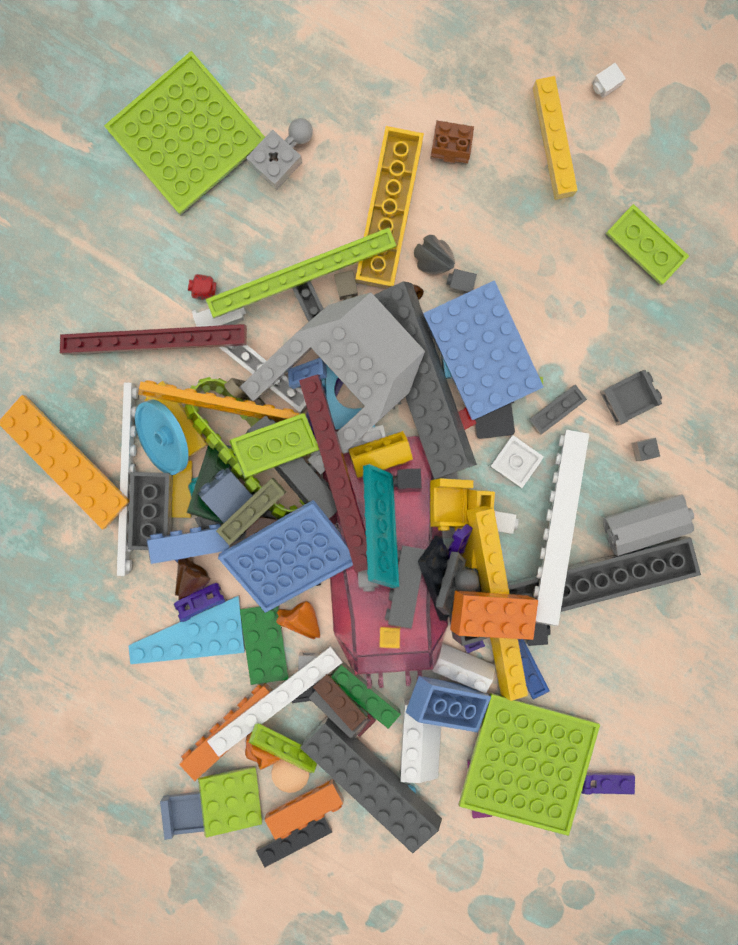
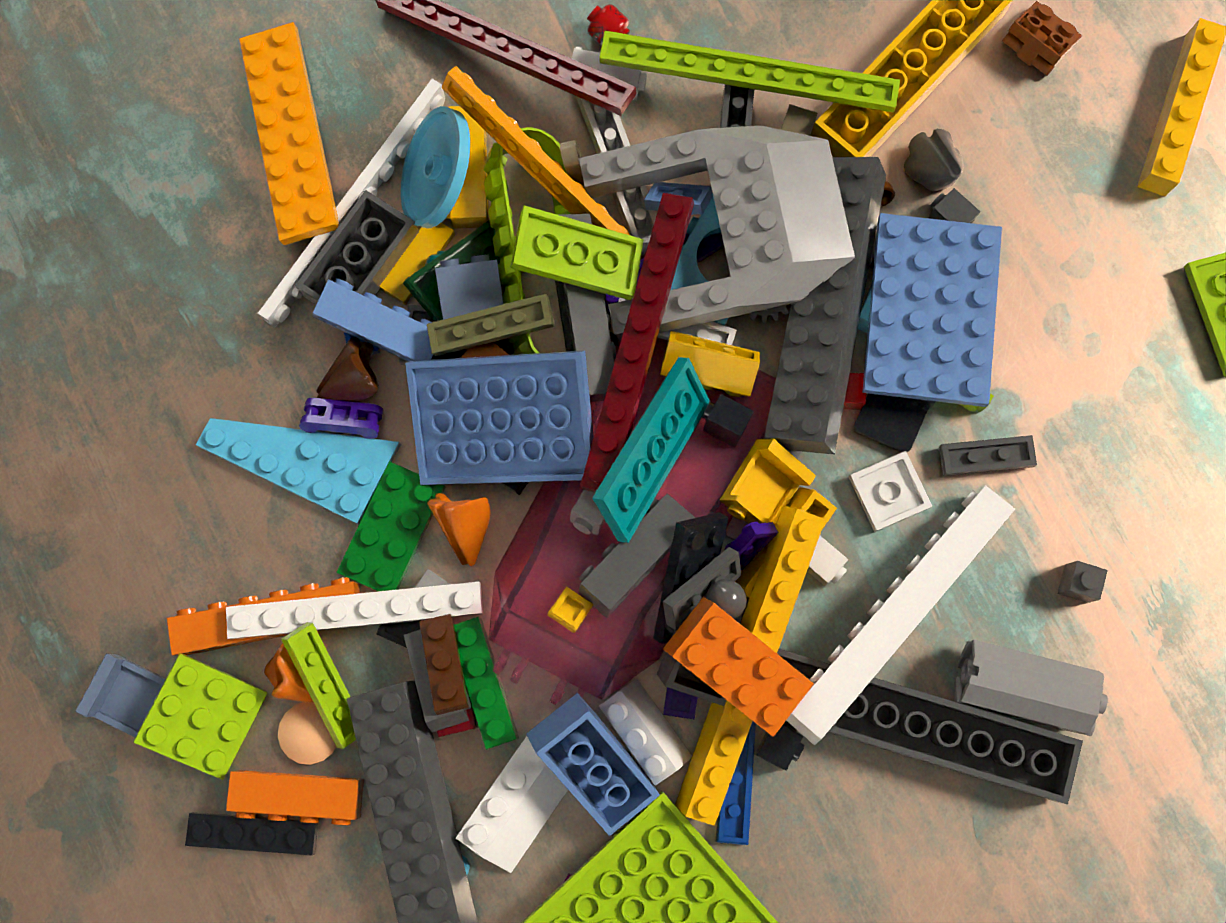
camera: 30 degrees right, 10 degrees down
dark grey panel [600,370,662,425] -> none

